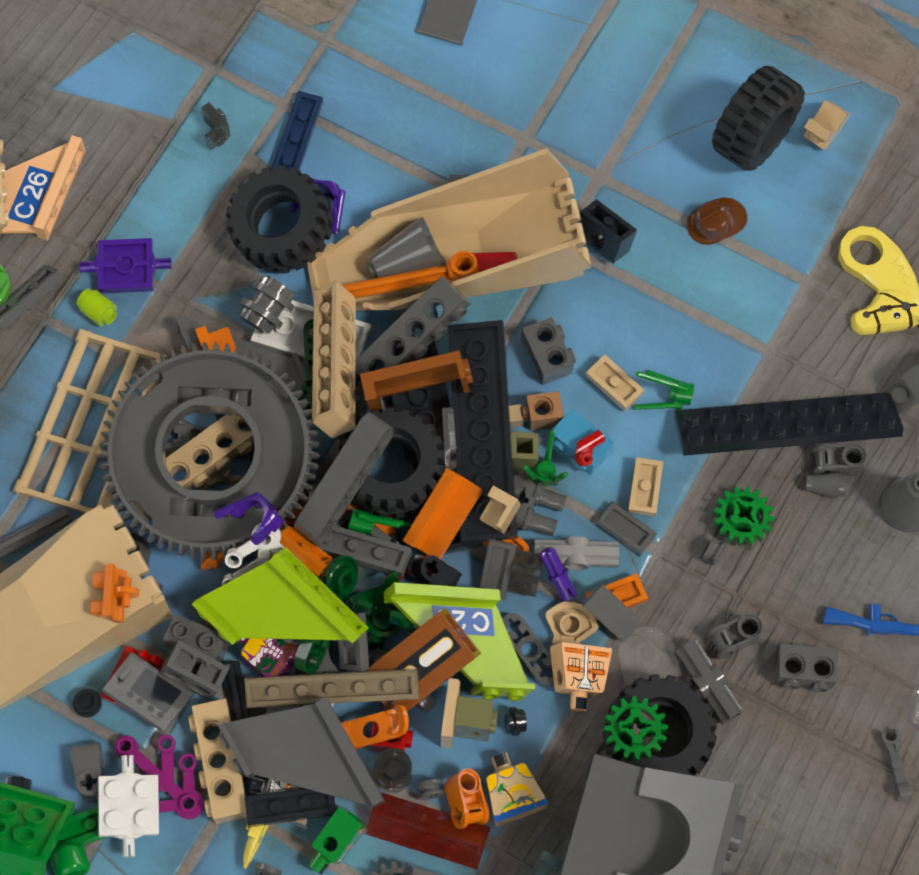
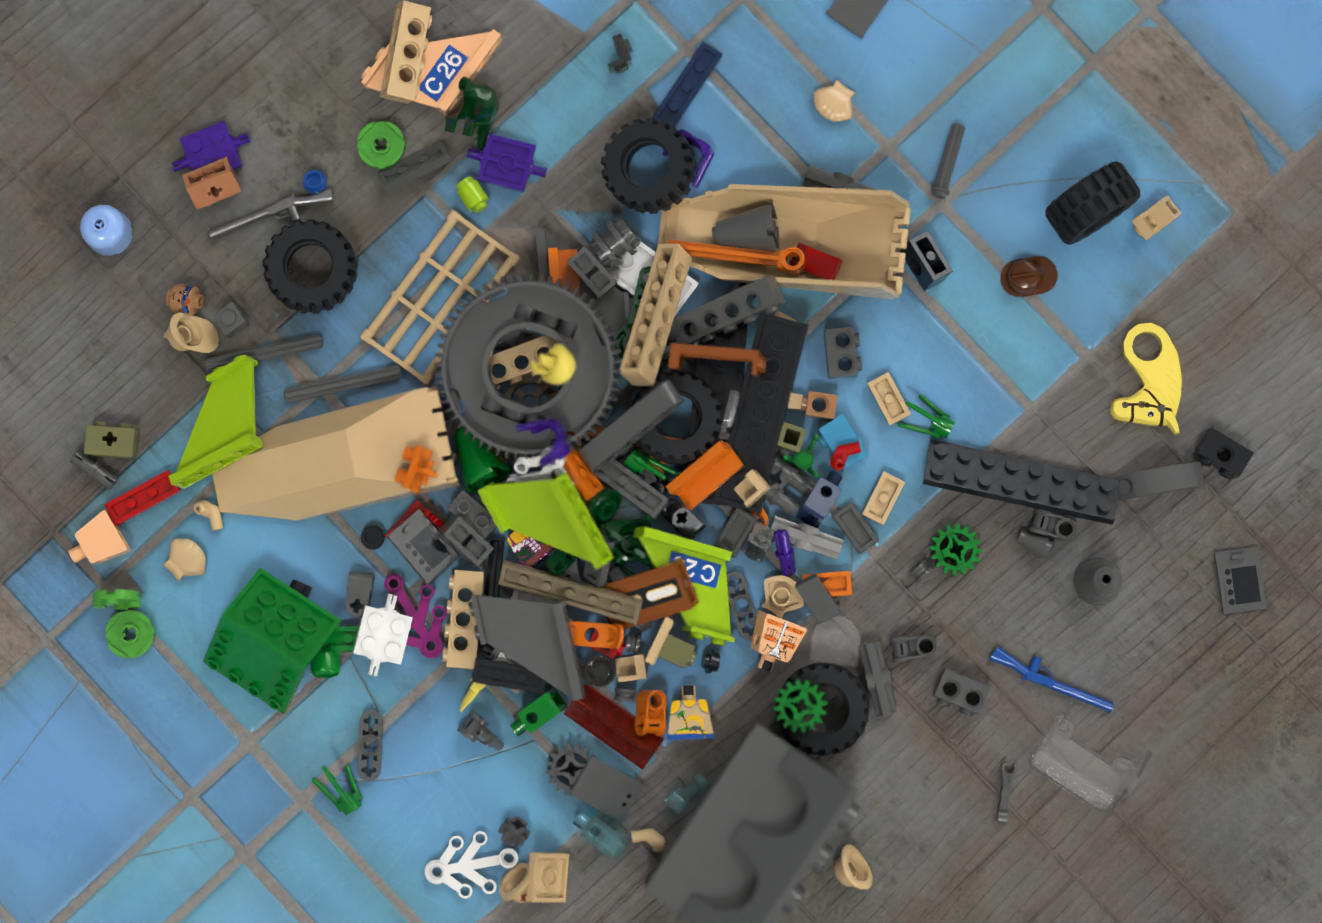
camera: 20 degrees right, 15 degrees up
none -> dark green piece [444,77,499,148]
none -> green cone [453,426,511,493]
none -> light yellow piece [531,343,576,384]
none -> dark grey brick [567,246,618,298]
none -> tan panel [615,654,647,683]
none -> dark grey bush [625,632,641,655]
none -> dark blue torso [796,471,843,528]
none -> tan animal [813,80,855,122]
none -> dark grey axle [931,124,965,199]

